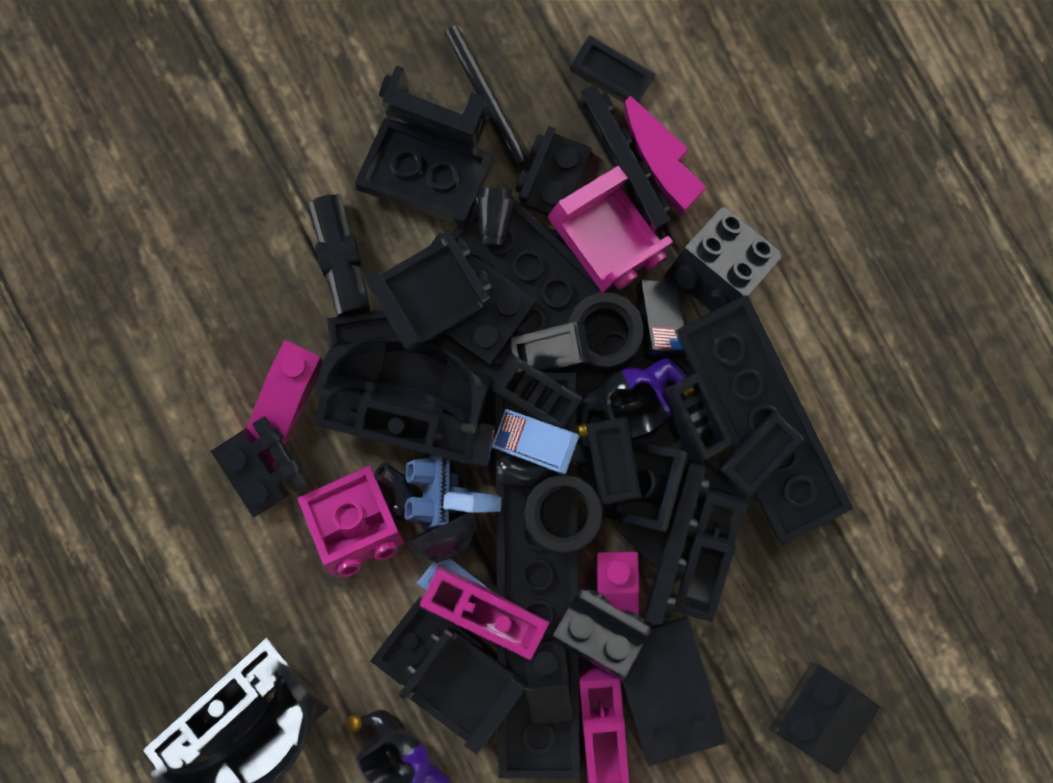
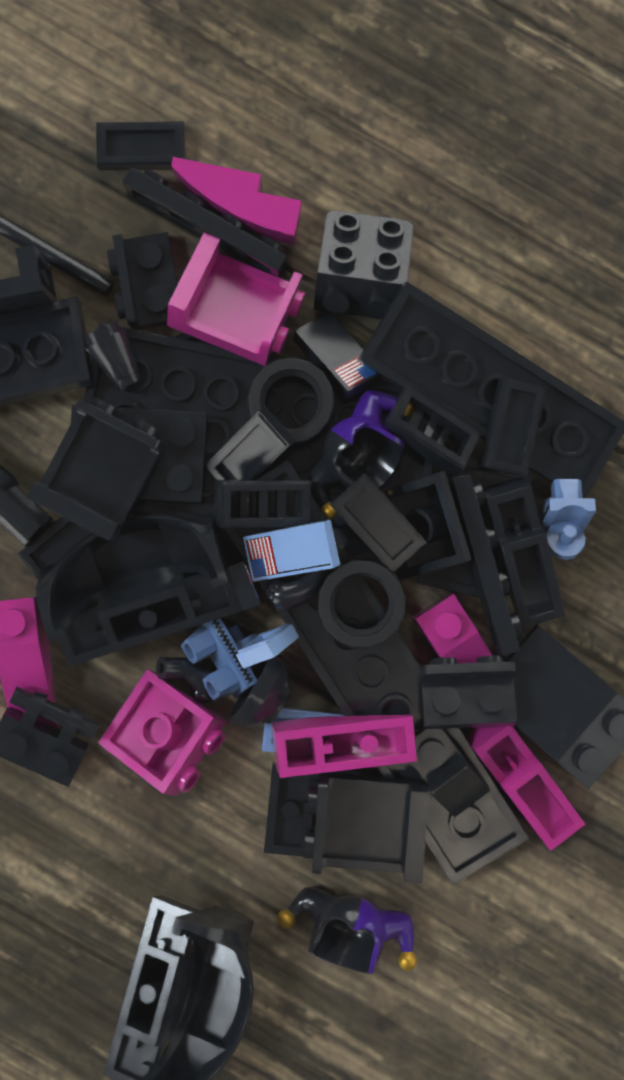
camera: 35 degrees left, 5 degrees up
none -> medium blue hips [539,479,596,560]

